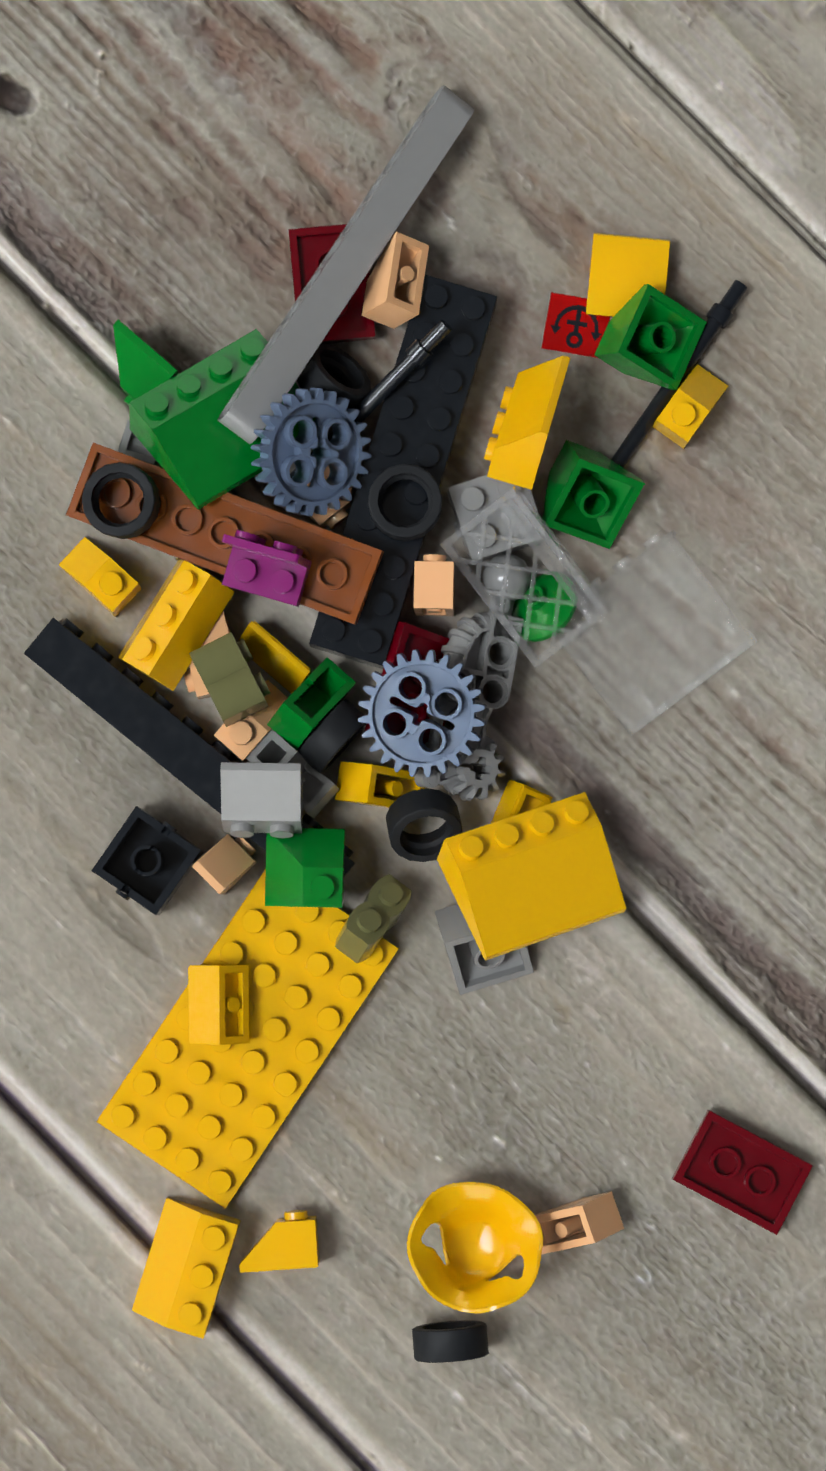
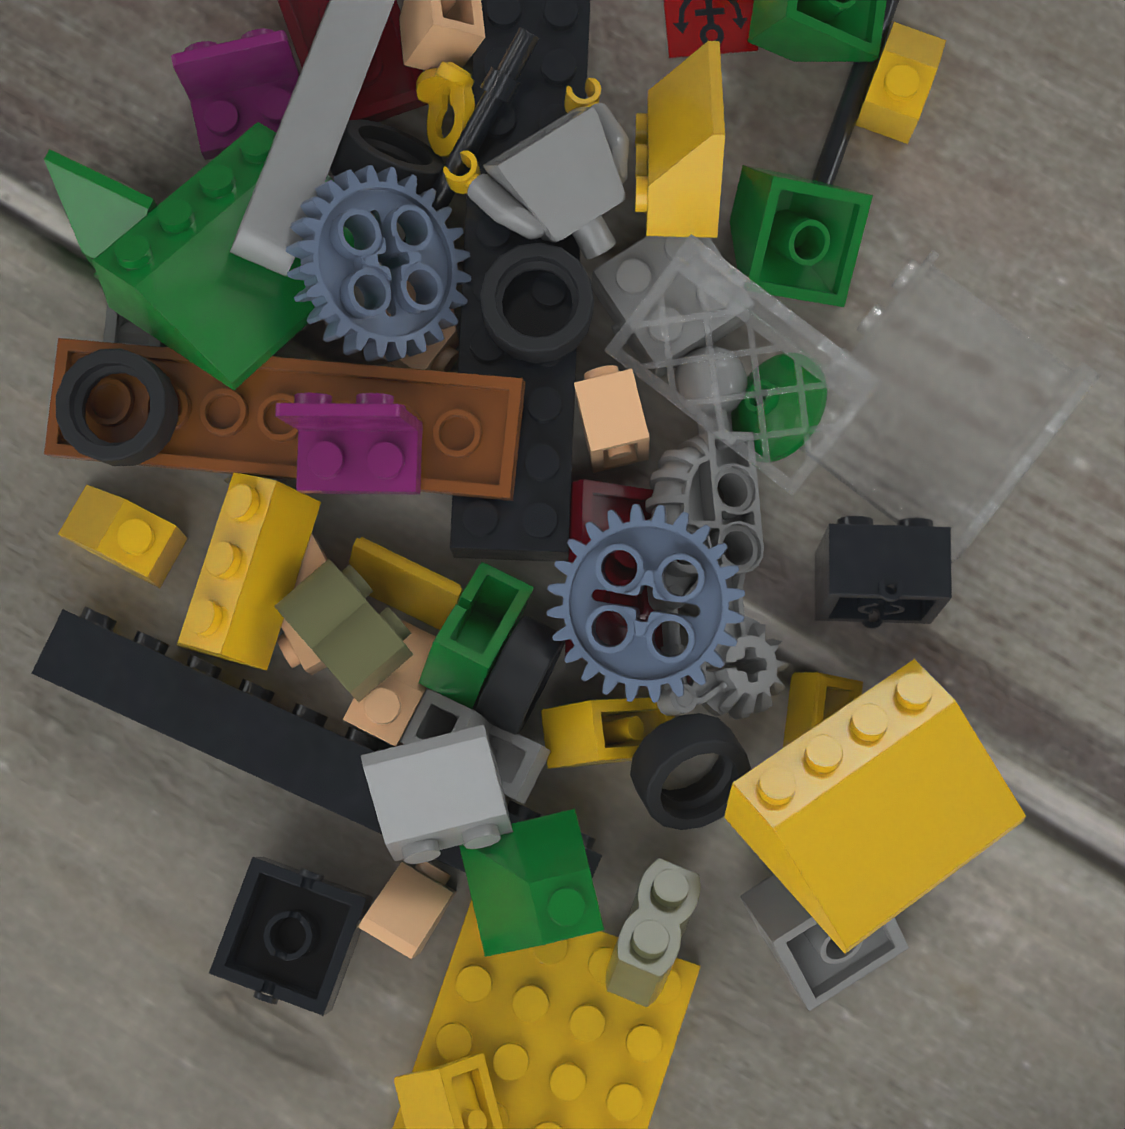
camera: 15 degrees left, 5 degrees down
none -> magenta bracket [171,28,300,160]
none -> yellow piece [416,61,475,157]
none -> light grey torso [443,78,629,260]
none -> black brick [815,516,952,629]

